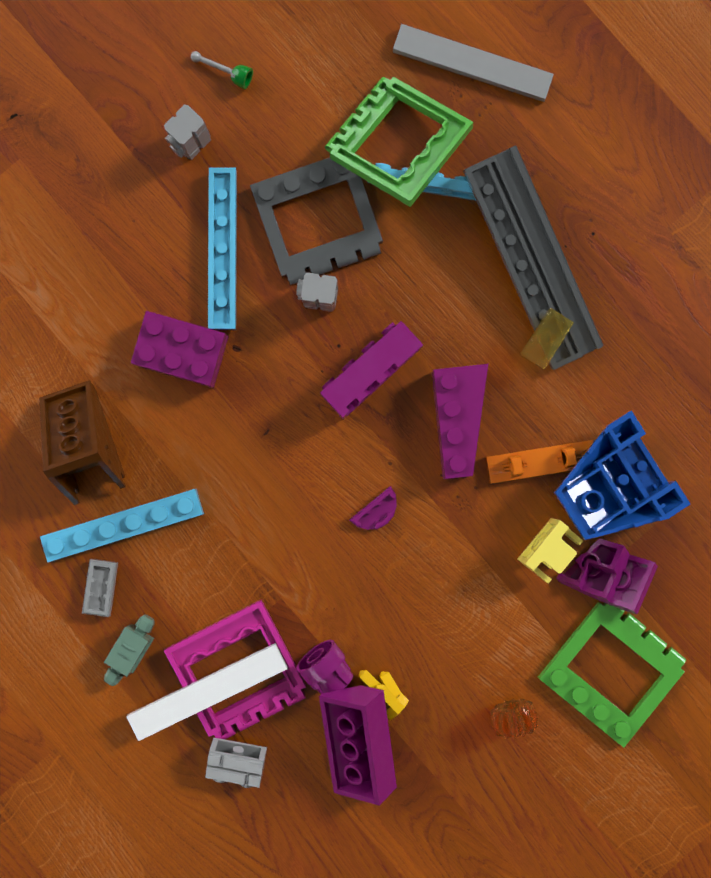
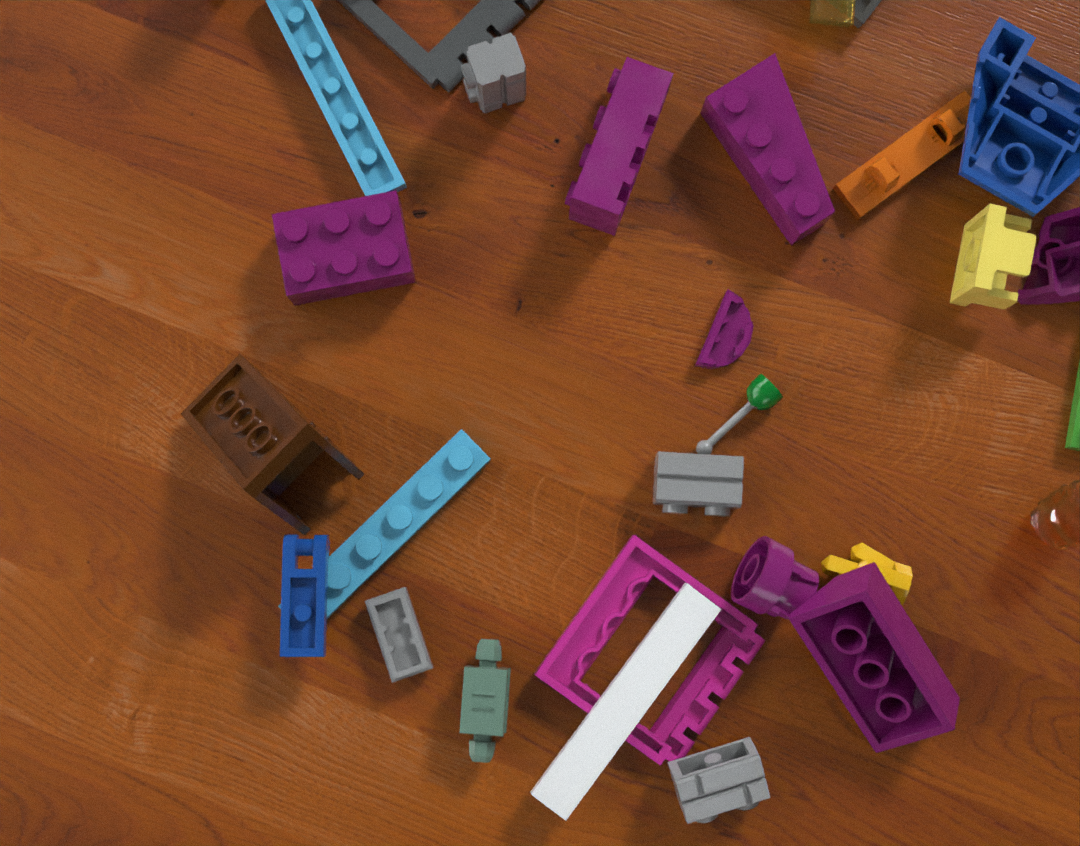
camera: 30 degrees left, 5 degrees down
none -> blue plate [280,534,330,657]
none -> light grey brick [653,451,744,517]
none -> hinge [696,373,783,454]

